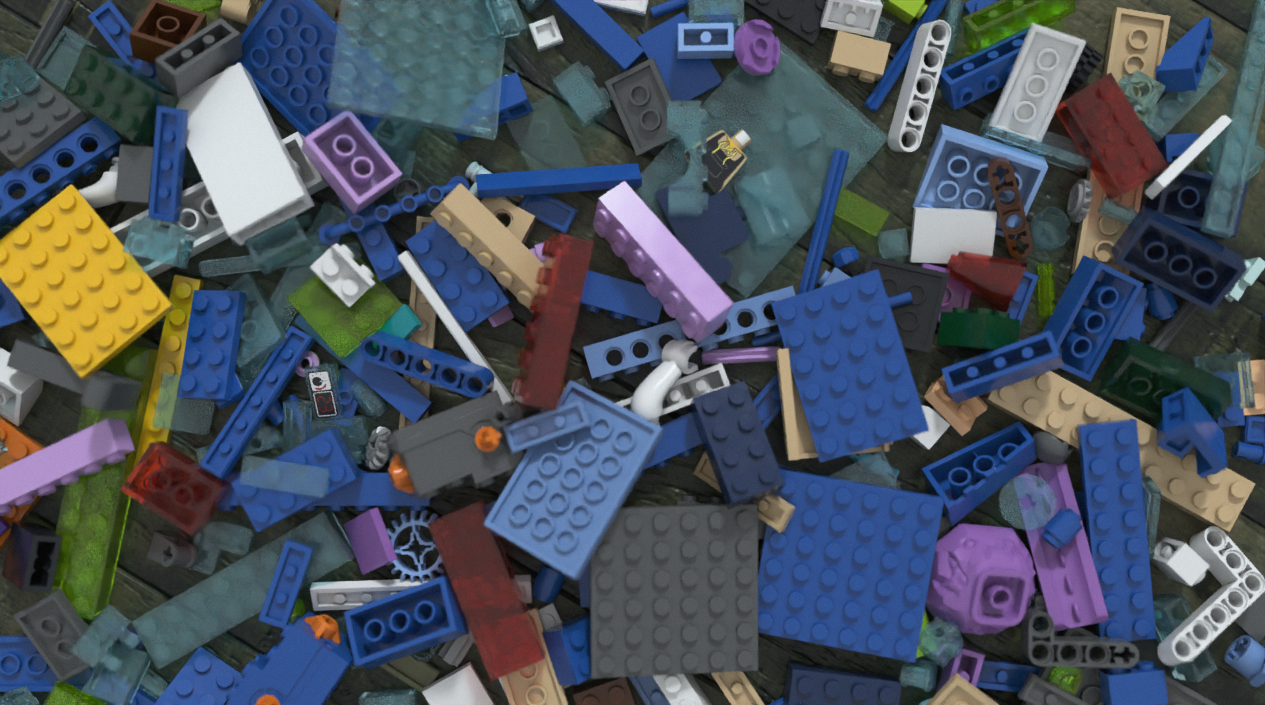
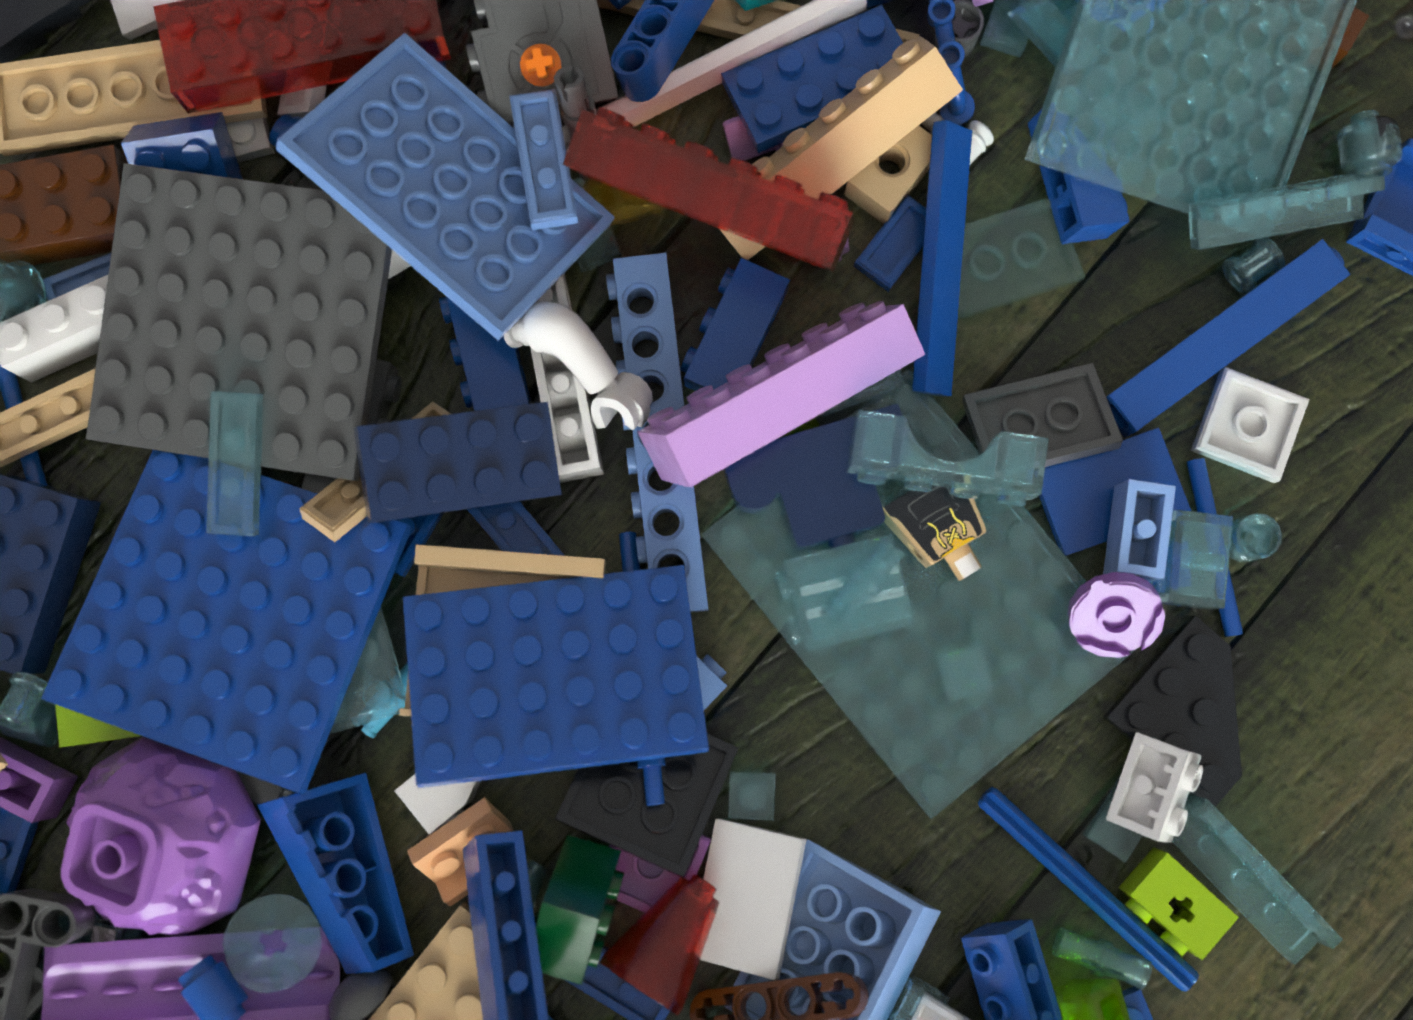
camera: 105 degrees right, 5 degrees down
white tile [529,15,564,52] -> none
clear light blue brick [552,61,612,129] -> none
lavender axle [701,346,781,365] -> none
blue axle [797,149,849,295] -> none
tan brick [826,30,891,83] -> none
blue tile [831,247,860,268] -> none
clear neon green plate [835,186,890,237] -> none
white beam [887,20,951,152] -> none
clear light blue brick [917,617,964,668] -> none
none -> clear light blue tile [207,391,263,536]

